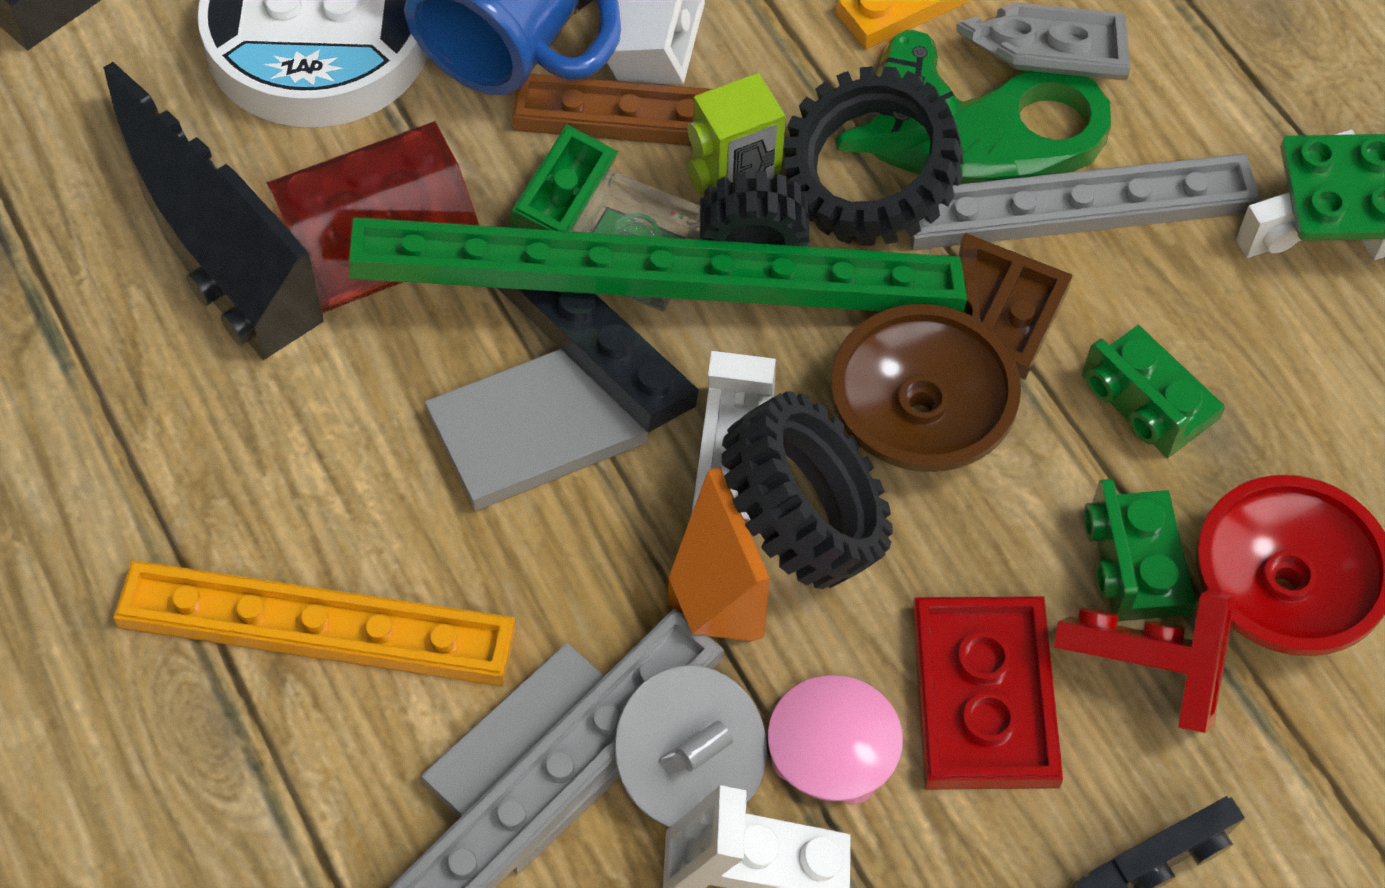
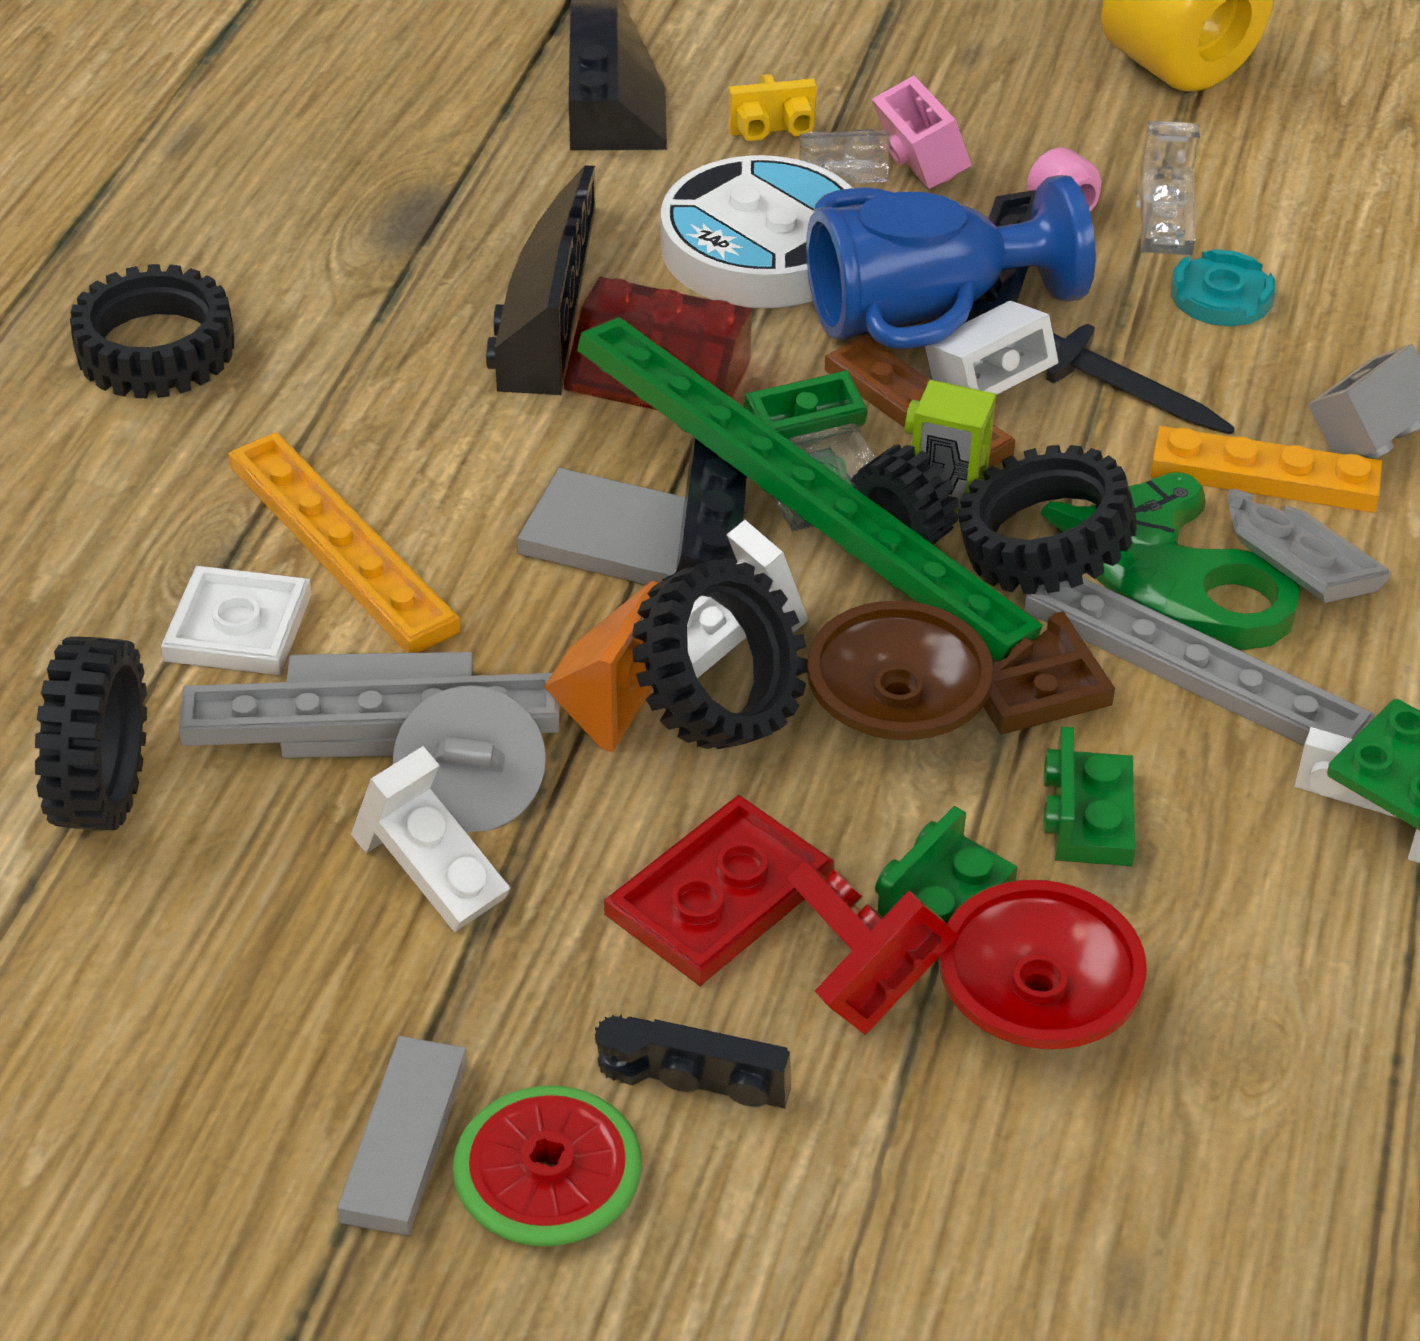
camera: 45 degrees right, 15 degrees down
bright pink dish [768,675,903,805] -> none
none -> white tile [161,566,312,676]

